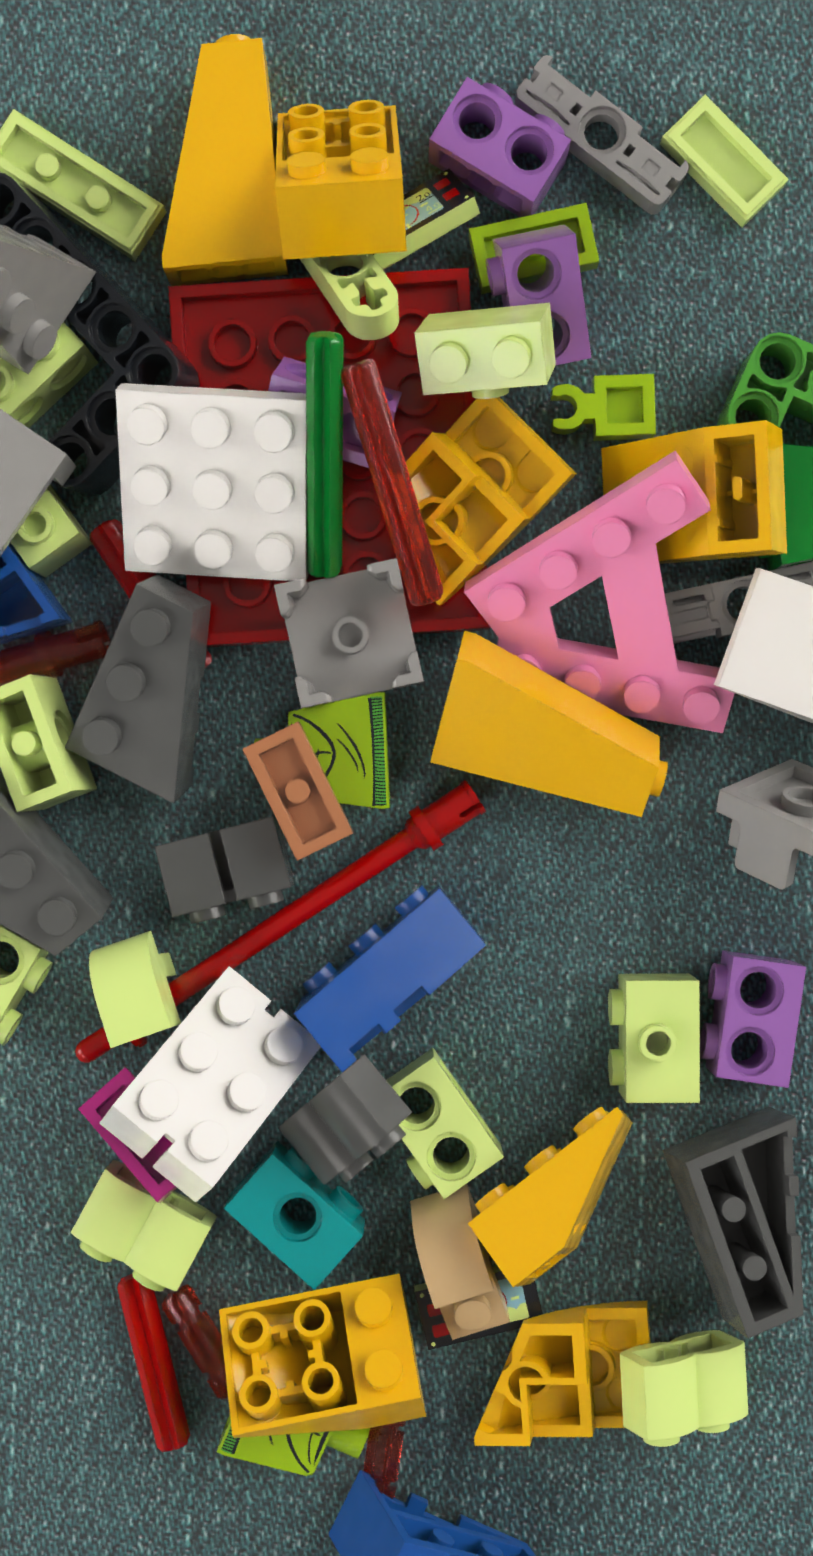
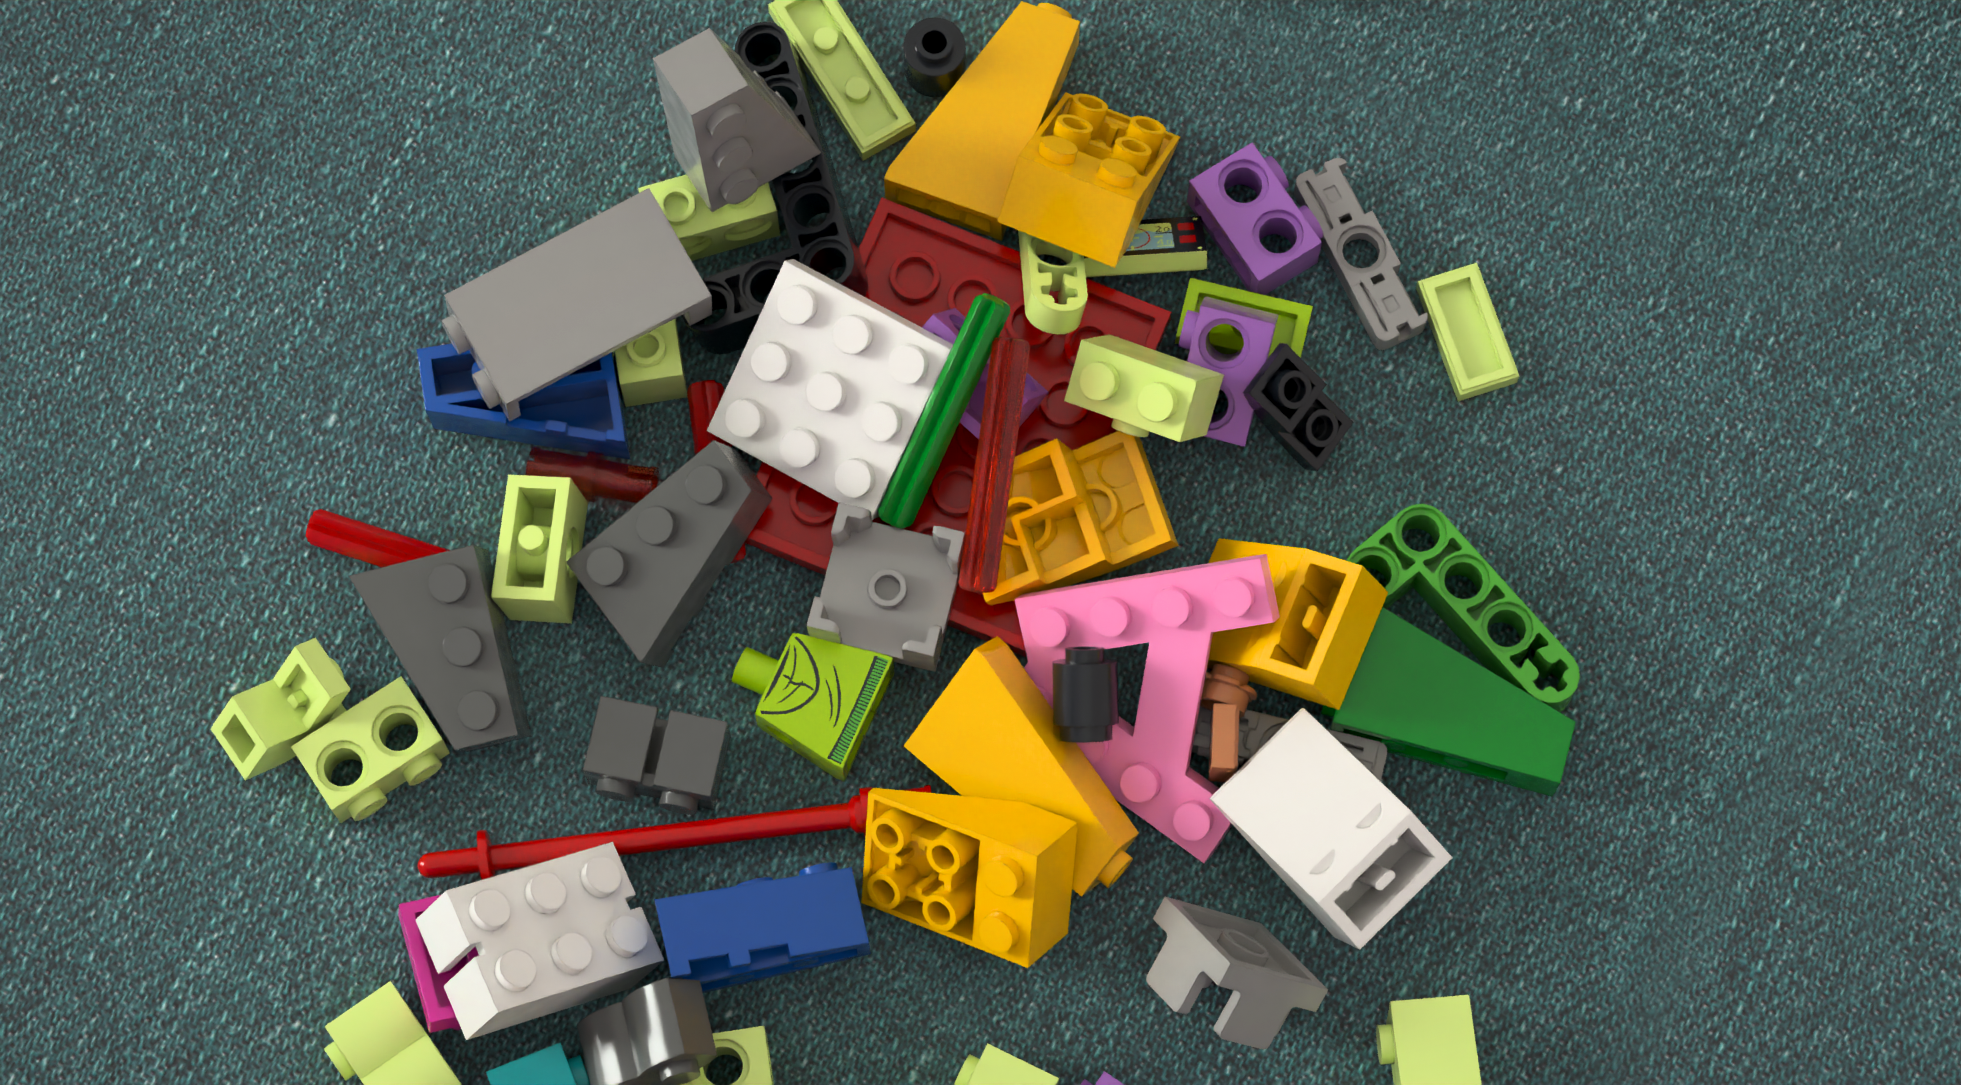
camera: 30 degrees right, 15 degrees down
yellowish green brick [89,931,181,1048] -> none
nougat plate [243,721,354,861] -> none
lime plate [550,374,656,441] -> none
none -> yellow slope [861,788,1078,968]
none -> black brick [903,17,966,97]
none -> black brick [1052,646,1119,743]
none -> nougat plate [1200,664,1257,718]
none -> nougat tile [1208,703,1240,782]
none -> black slope [1243,343,1354,471]

